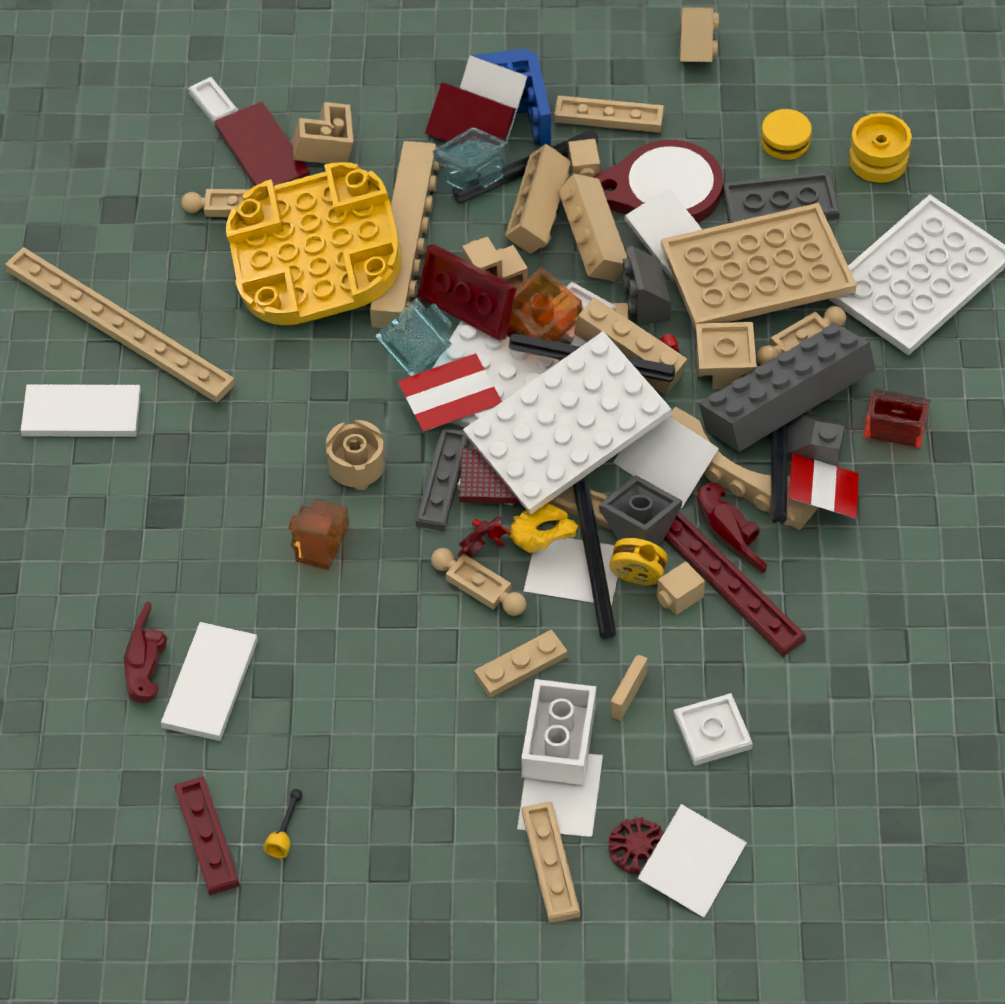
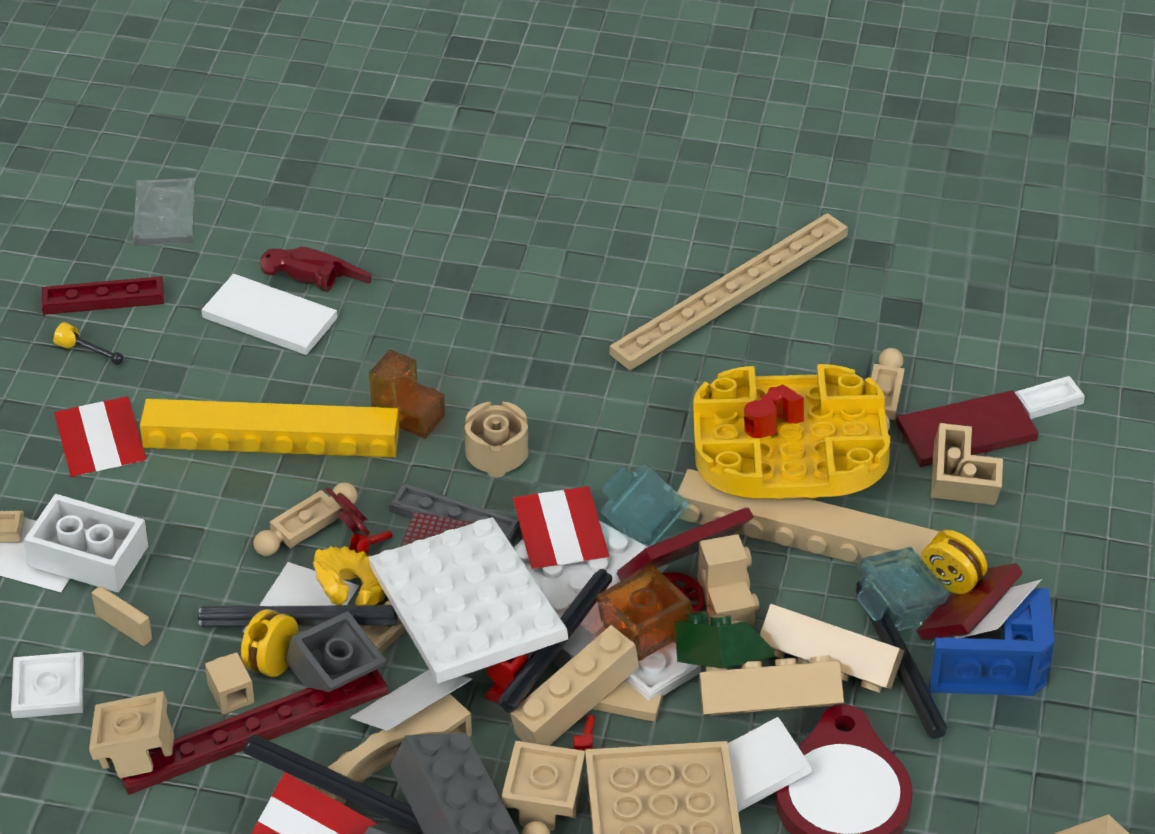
camera: 100 degrees right, 10 degrees down
white tile [21,384,141,437] -> none
tan plate [474,629,568,698] -> none
tan plate [554,95,664,133] -> none
tan brick [568,139,600,178] -> none
dark grey slope [622,246,671,325] -> none
dark red animal [697,483,767,573] -> none
none -> red sticker [54,396,146,477]
none -> tan panel [89,691,174,778]
none -> clear tile [133,178,196,246]
none -> yellow brick [140,399,399,458]
none -> dark green slope [674,611,775,668]
none -> red leg [744,384,804,438]
none -> yellow head [921,530,987,594]

